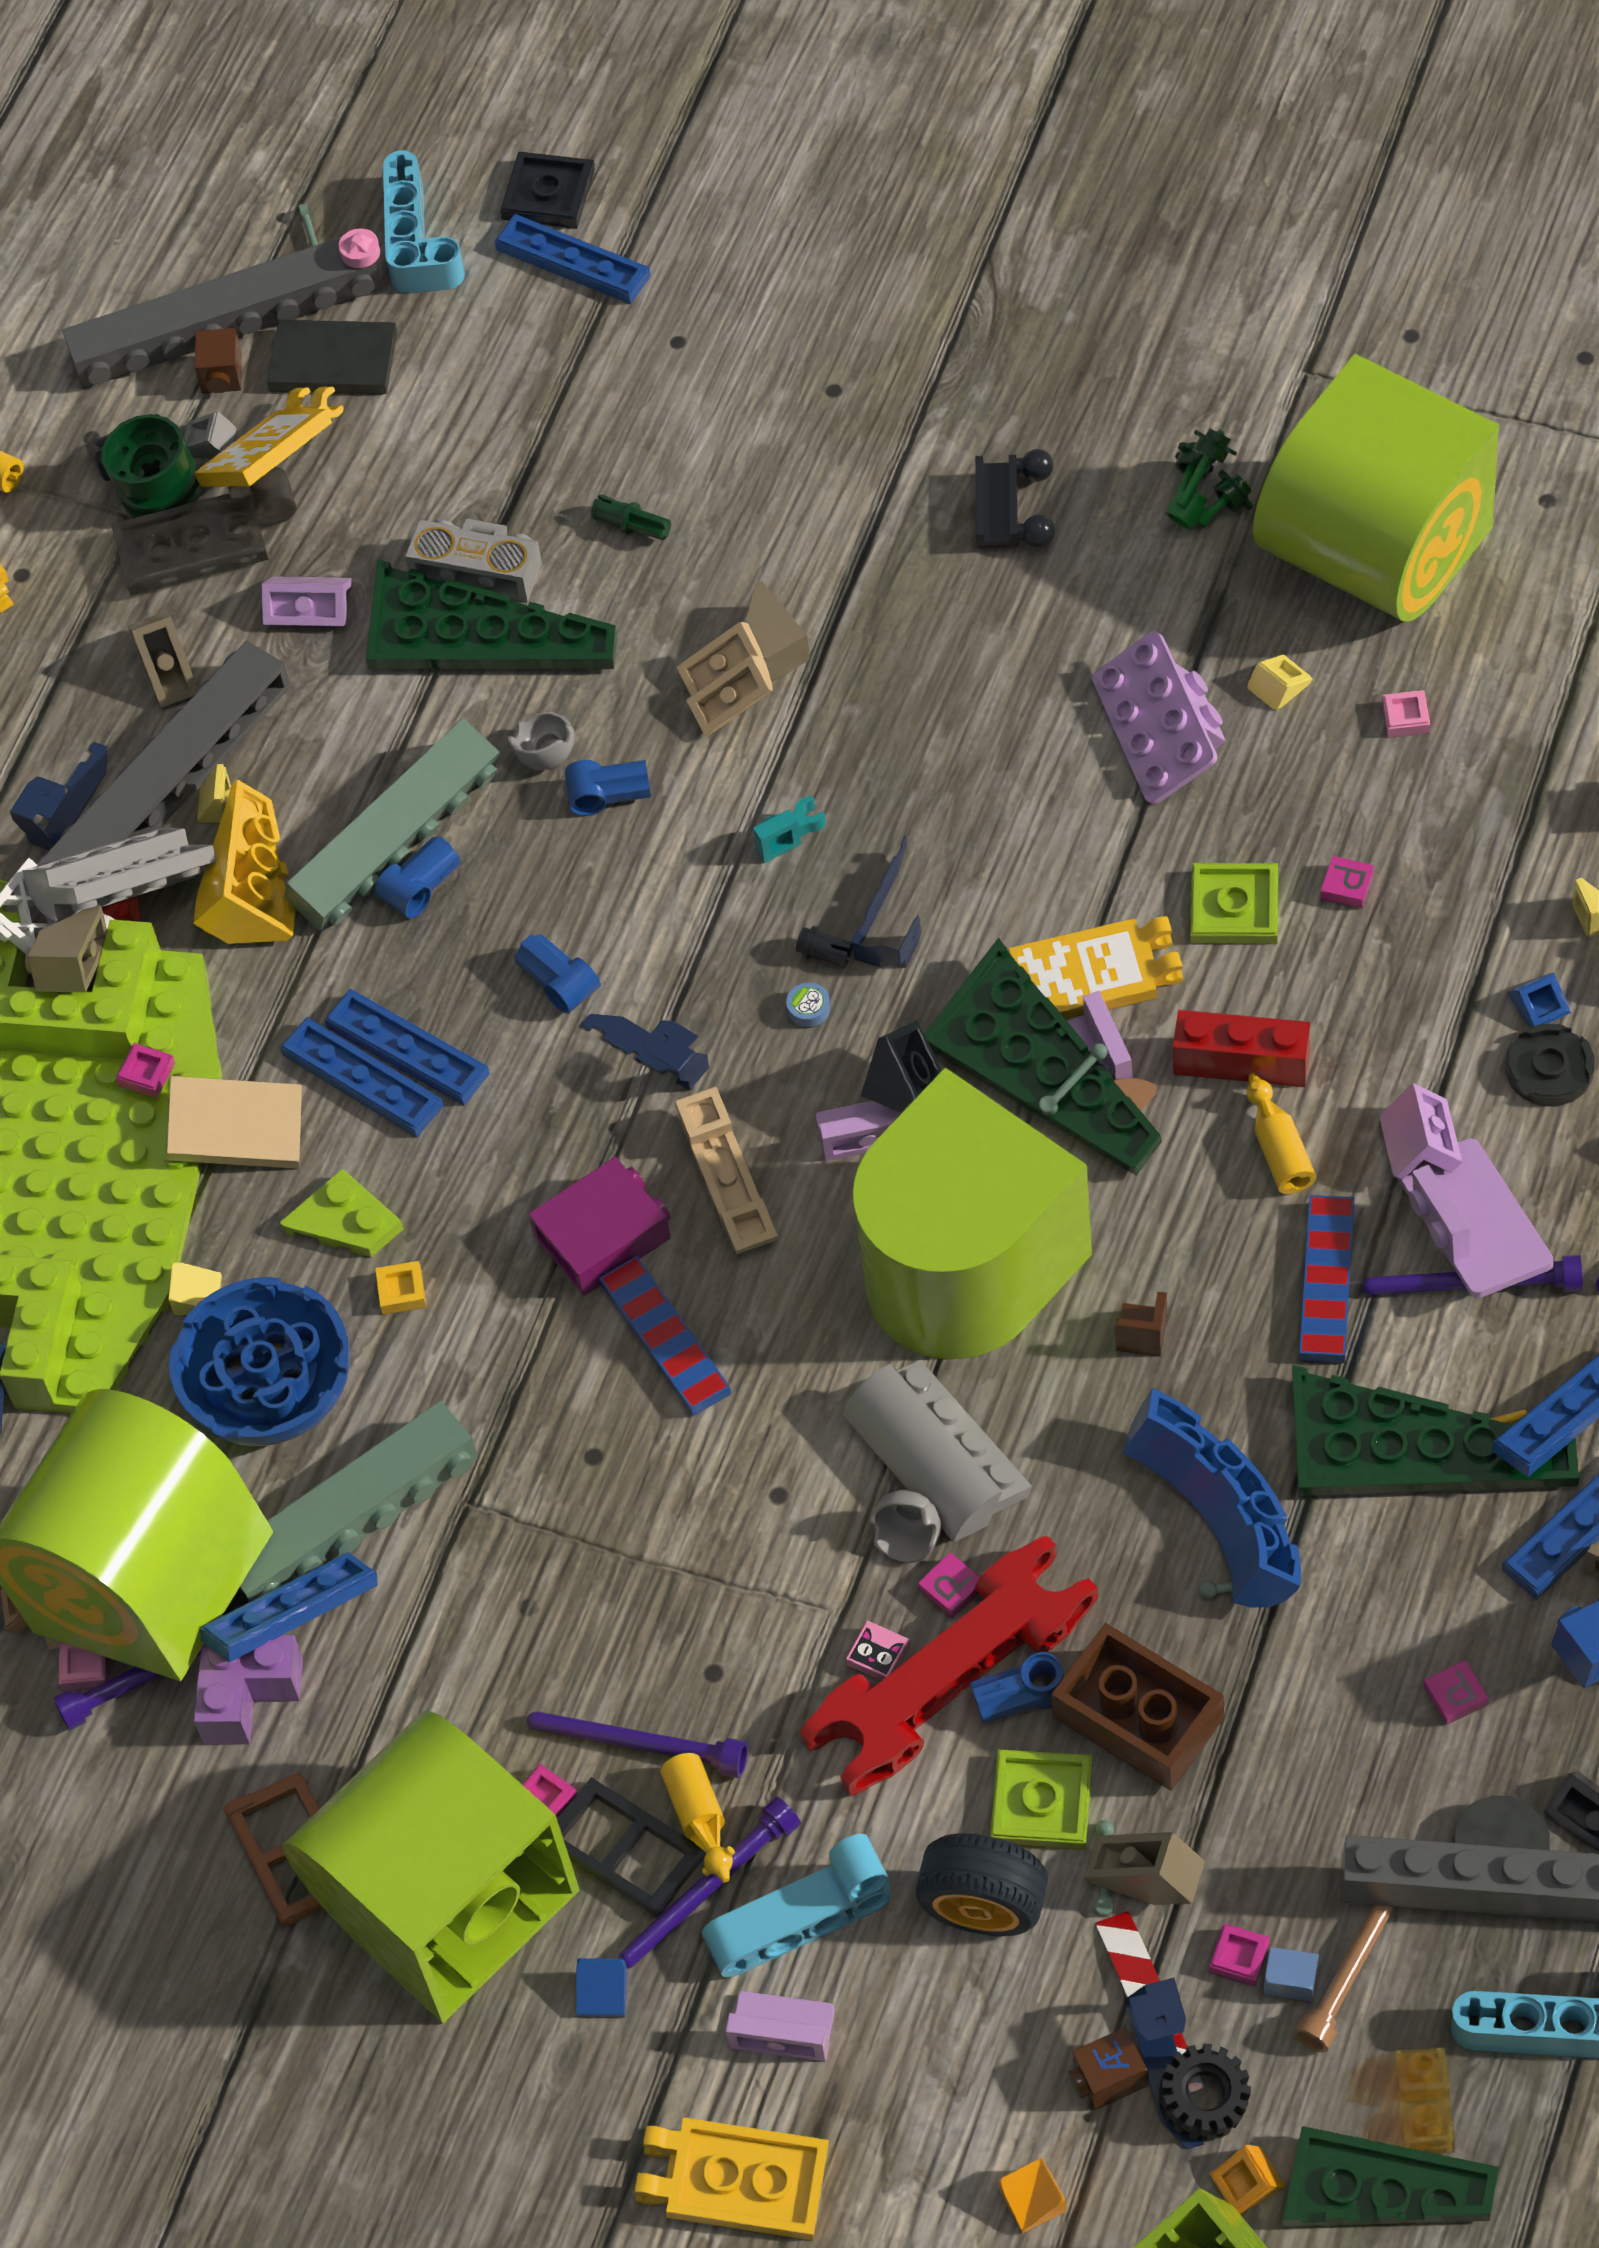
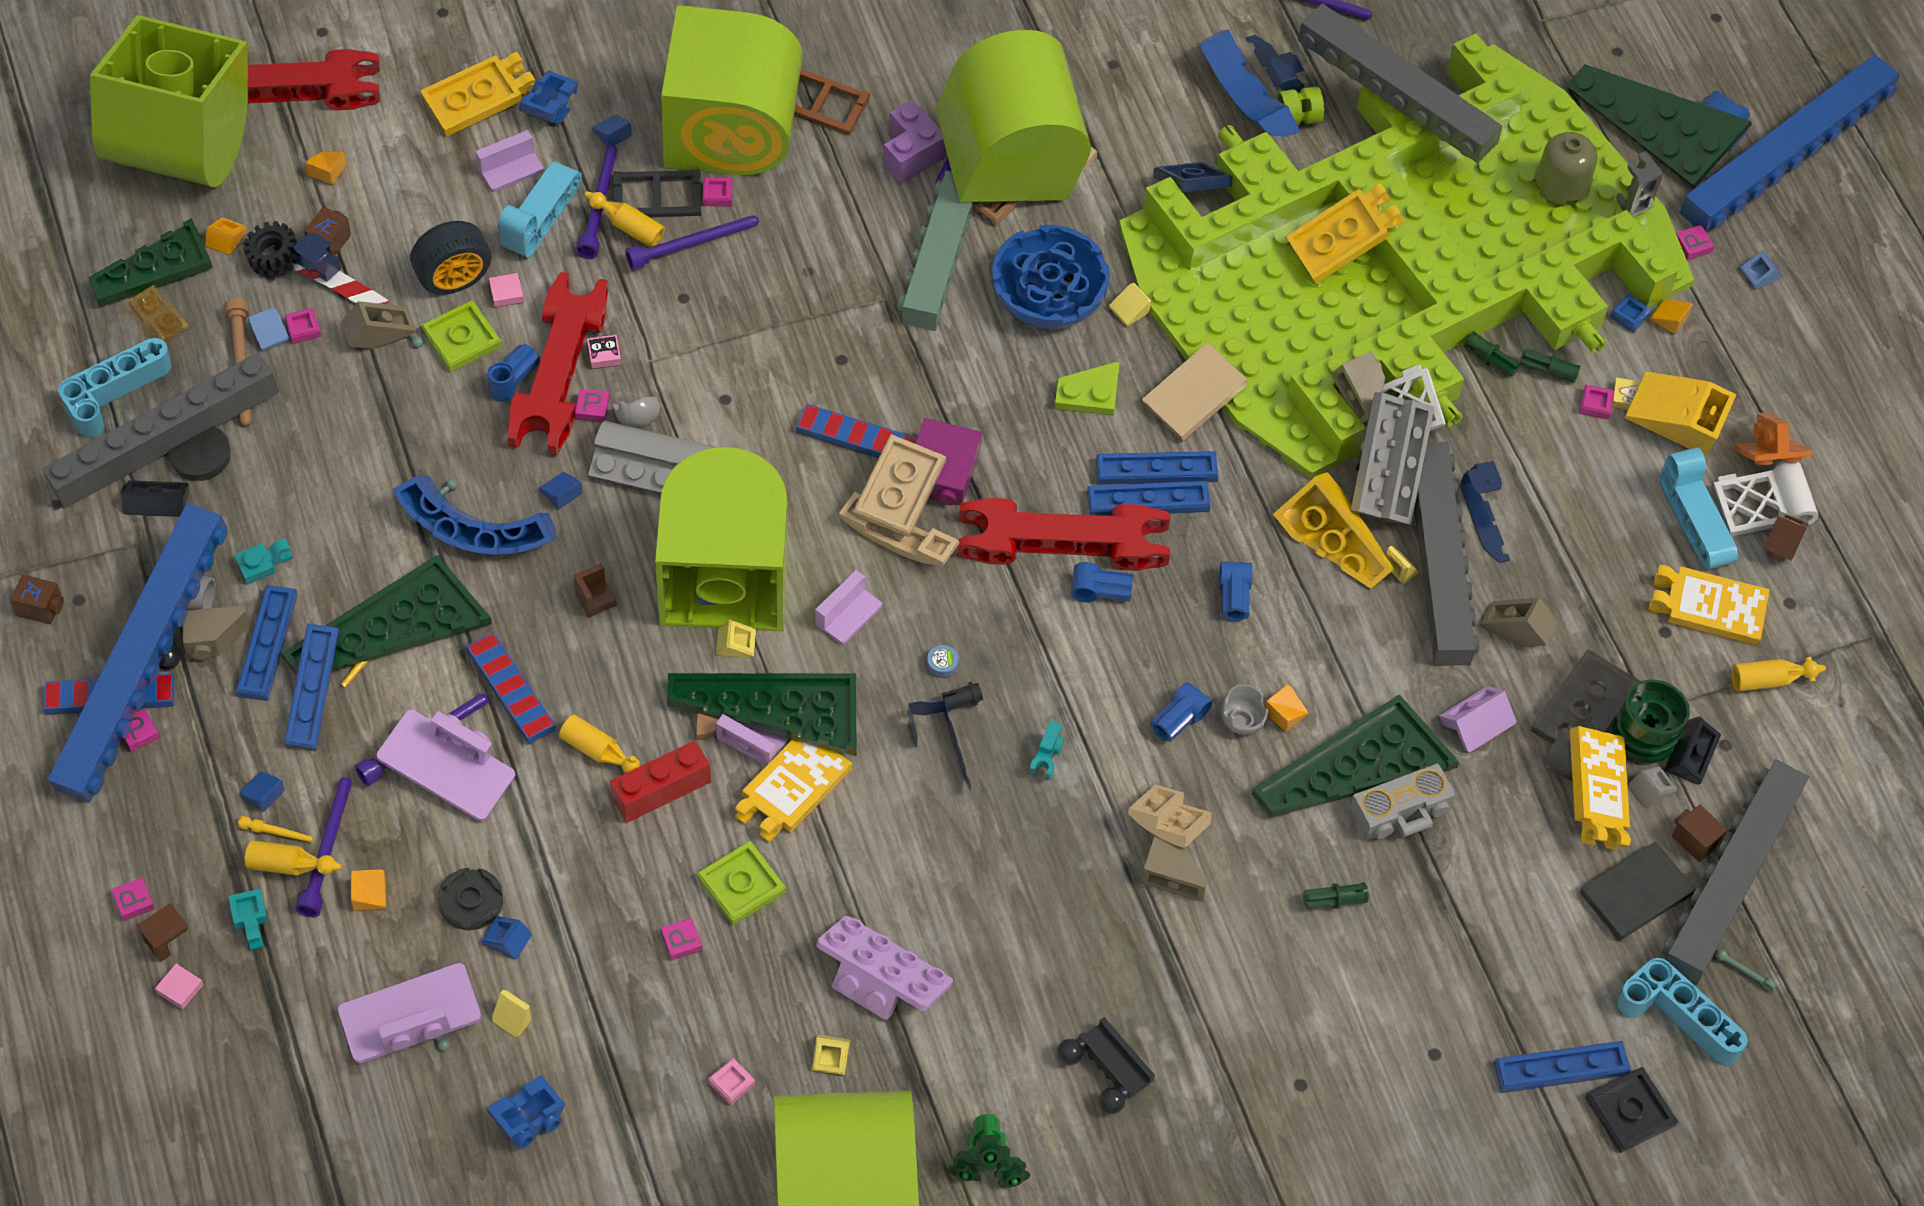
camera: 130 degrees right, 0 degrees up
dark pink tile [116,1043,175,1098] -> none
blue tile [200,1552,378,1662] -> none
sand green brick [284,718,500,932] -> none
bright pink tile [339,229,380,268] -> none
yellow tile [375,1261,427,1315] -> none
dark blue piece [581,1014,709,1090] -> none
black slope [861,1020,942,1113] -> none
sand green hinge [1039,1043,1108,1115] -> none
reddish brown brick [1051,1622,1224,1791] -> none
lavender panel [1380,1083,1462,1180] -> none
dark pink tile [1423,1660,1489,1725] -> none
none -> teal plate [234,538,293,585]
none -> bright pink tile [489,273,524,307]
none -> blue cylinder [519,70,578,124]
none -> blue slope [540,471,582,510]
none -> tan tile [853,434,946,537]
none -> red piece [958,498,1170,571]
none -> light orange slope [1265,684,1308,732]

